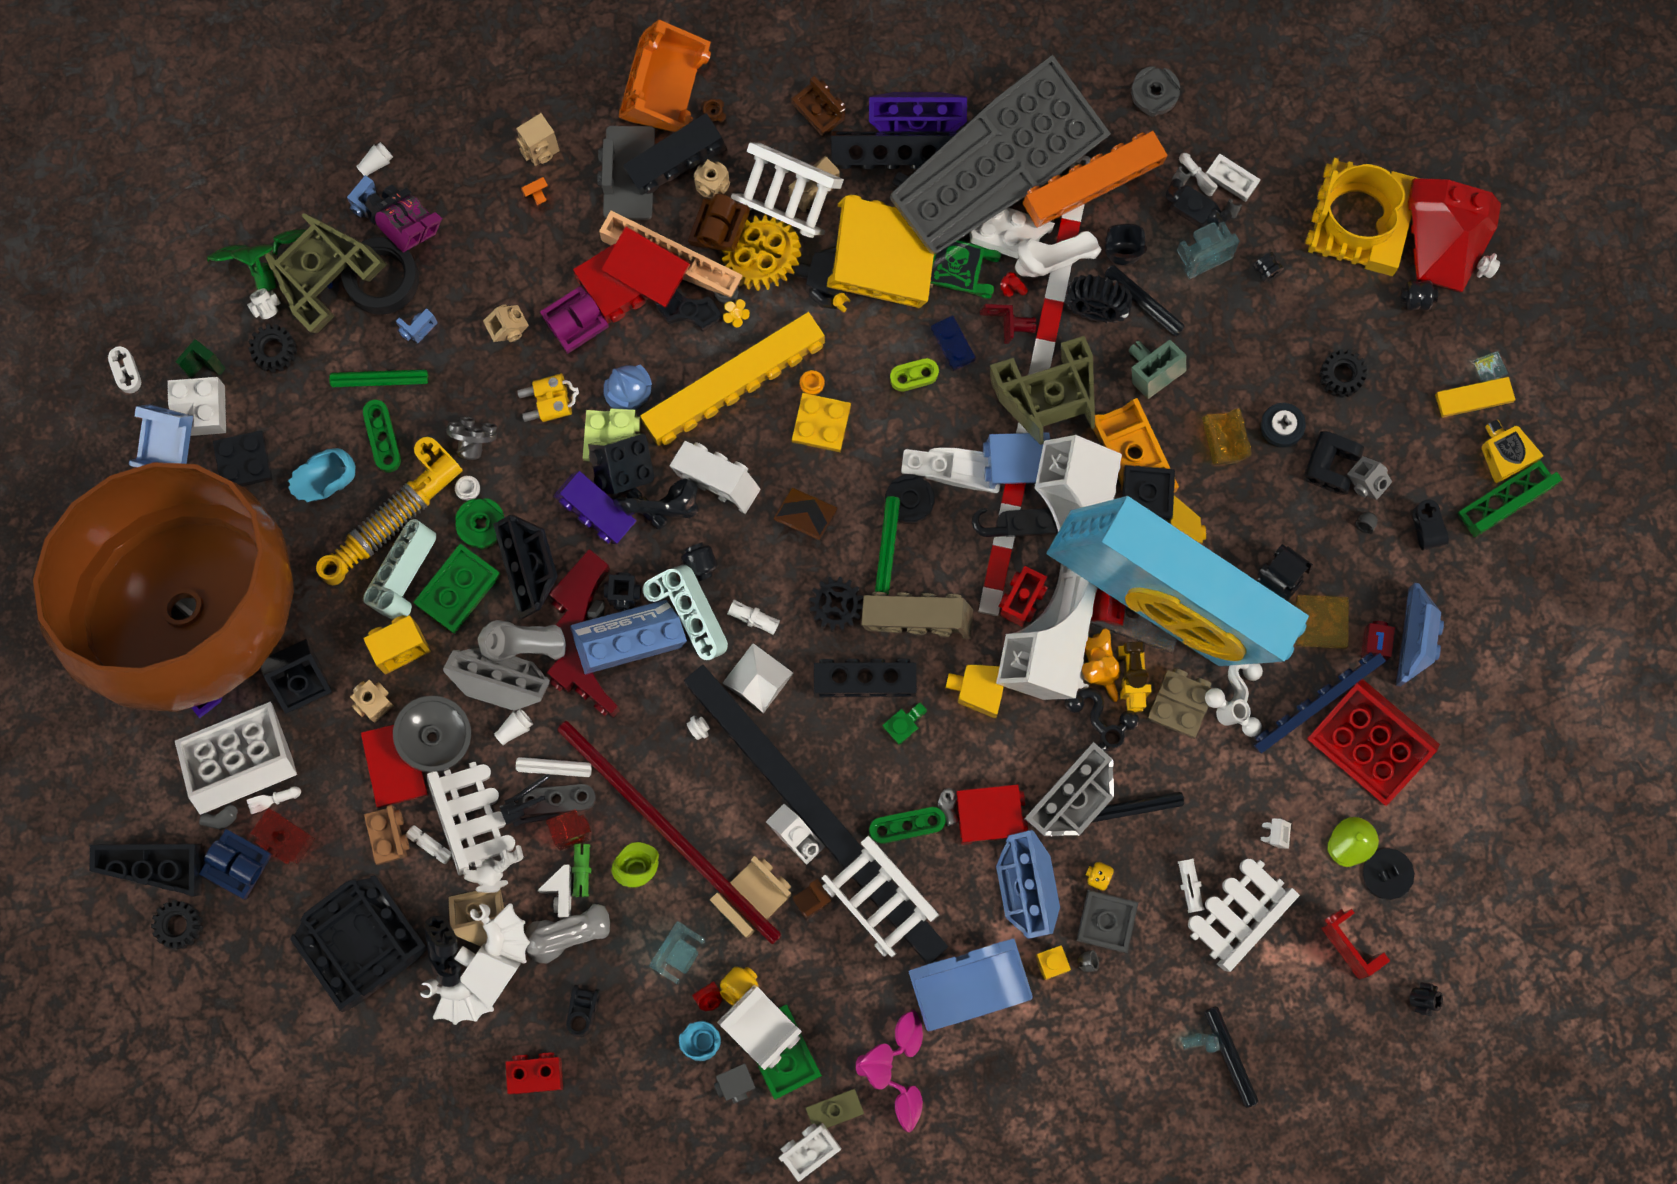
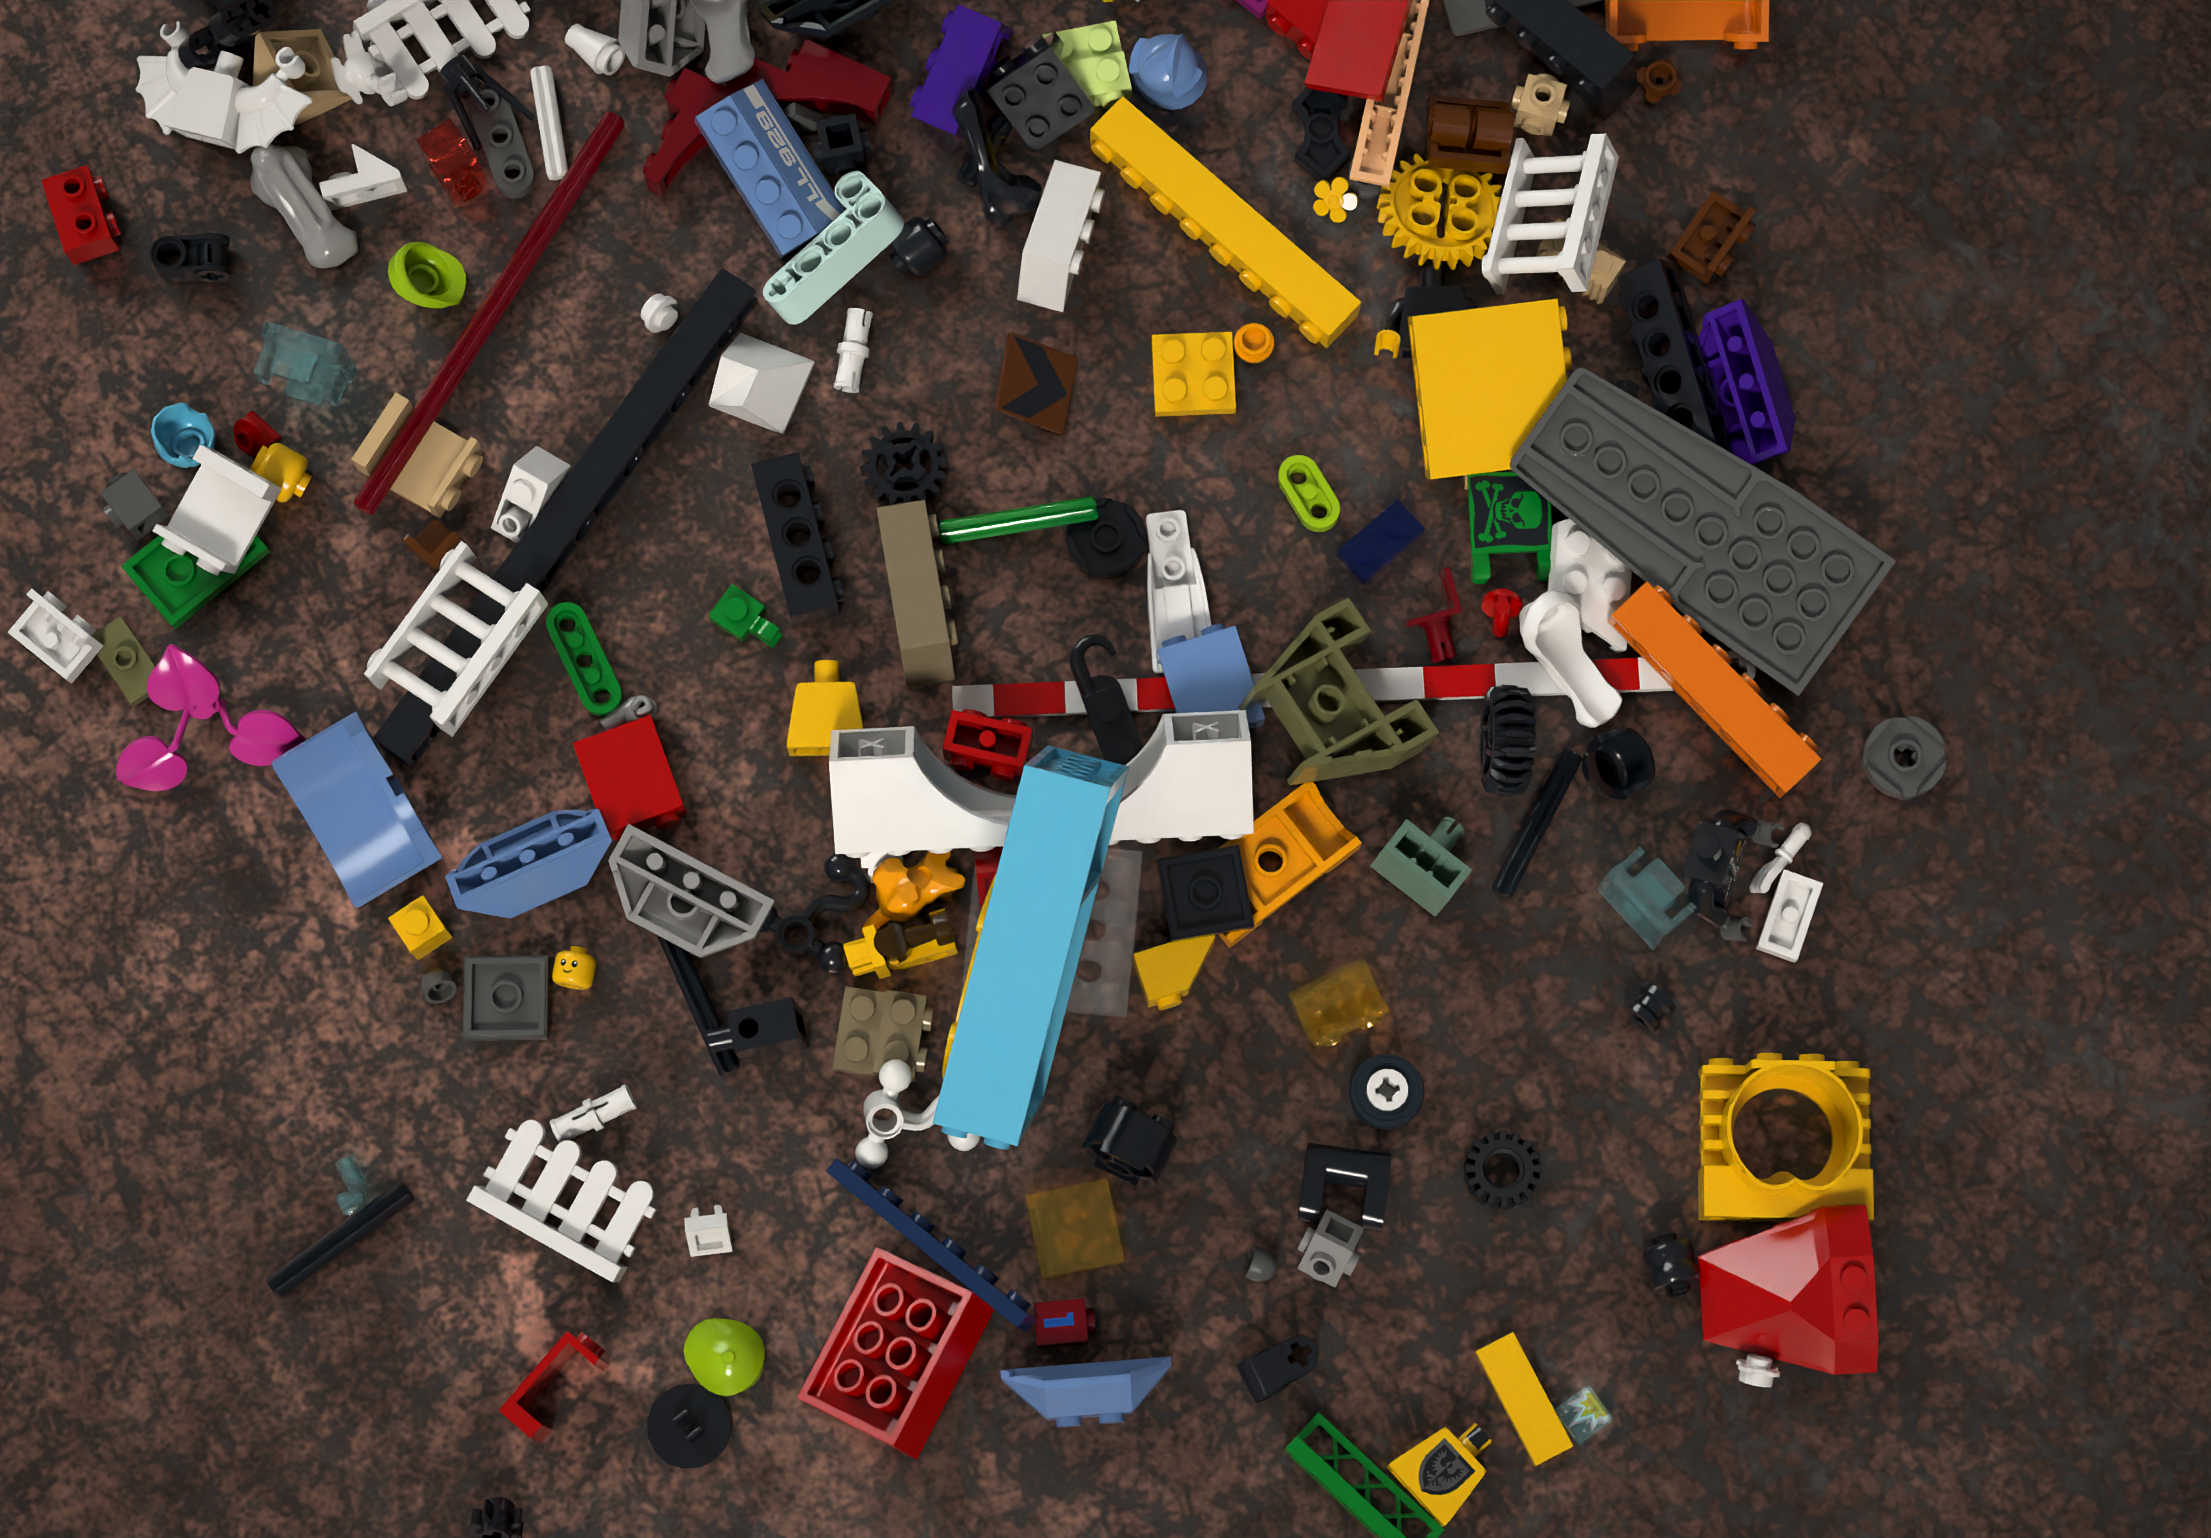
camera: 75 degrees right, 0 degrees up
bright green pin [571,844,592,897] -> none
none -> black torso [707,997,809,1060]

